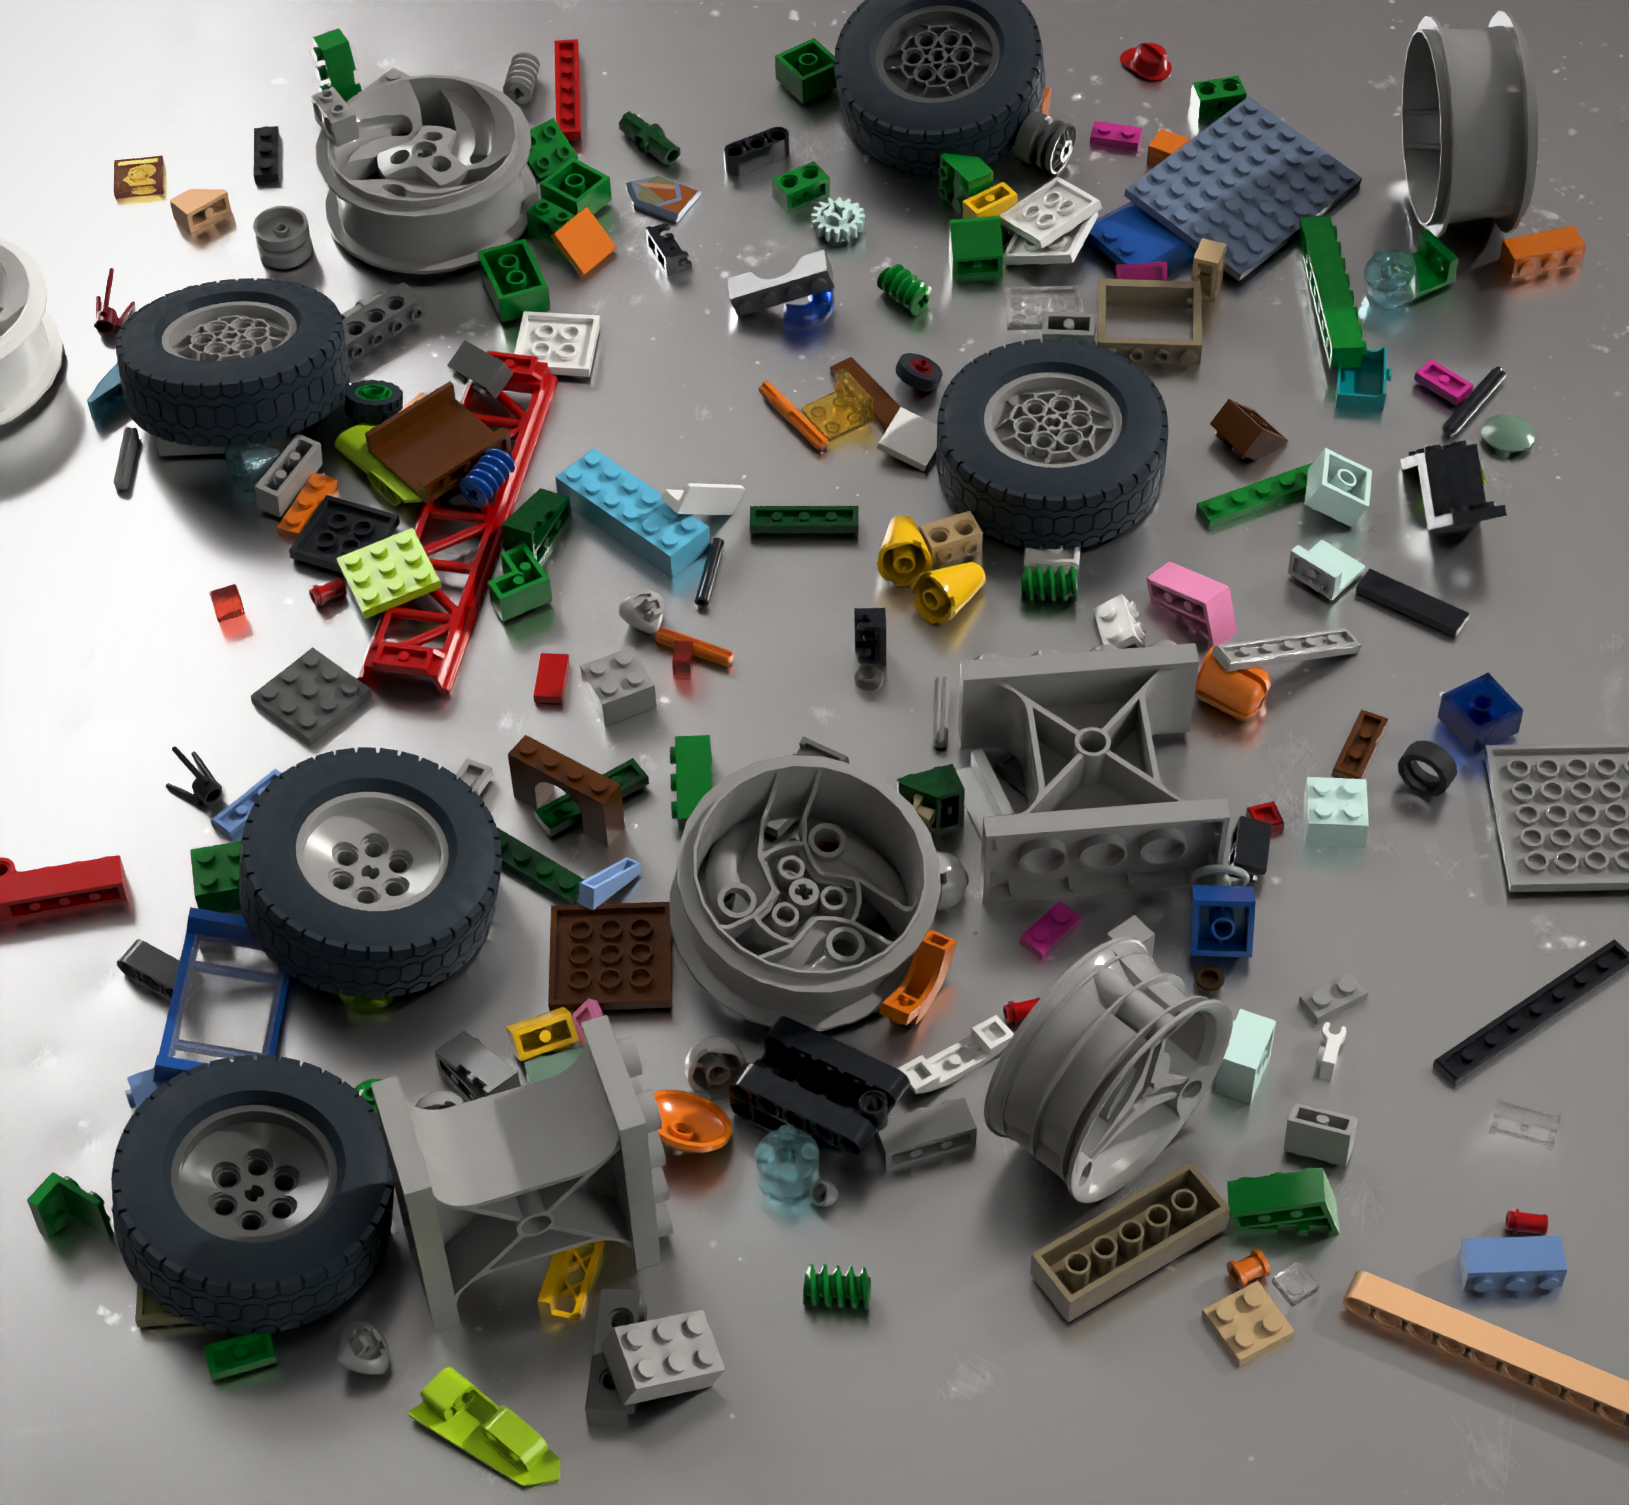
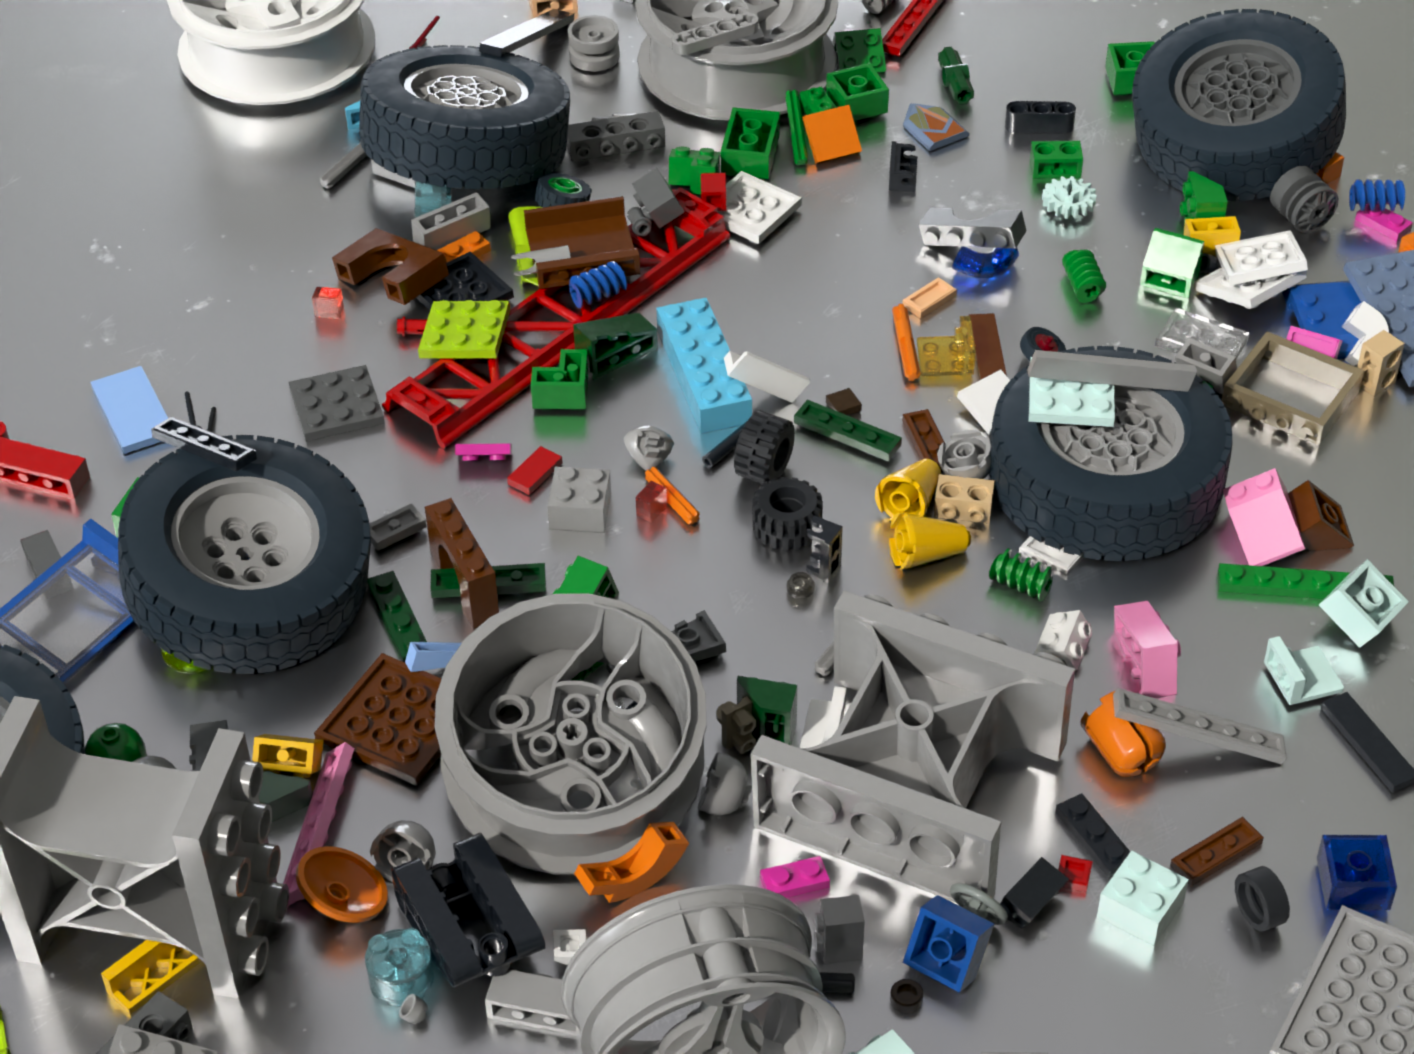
camera: 30 degrees right, 5 degrees down
none -> light blue tile [90,366,168,454]
none -> black tile [151,417,257,472]
none -> reddish brown arch [332,228,449,305]
none -> dark pink plate [455,443,512,461]
none -> tile [479,9,575,57]
none -> light grey piece [511,245,571,276]
none -> dark grey pin [627,207,652,236]
none -> green brick [668,146,720,195]
none -> light grey beam [672,13,758,55]
none -> red panel [701,173,726,211]
none -> black tyre [734,410,795,484]
none -> black tyre [752,477,823,550]
none -> green axle [785,89,808,166]
none -> dark brown tile [826,388,862,415]
none -> light nougat tile [902,277,957,319]
none -> reddish brown tile [902,409,945,473]
none -> light grey cylinder [937,430,992,479]
none -> light grey tile [1027,350,1197,392]
none -> light aqua plate [1028,357,1115,427]
none -> black plate [1055,793,1130,878]
none -> bright pink slope [1223,468,1305,566]
none -> white brick [1342,301,1389,366]
none -> blue piece [1349,179,1405,212]

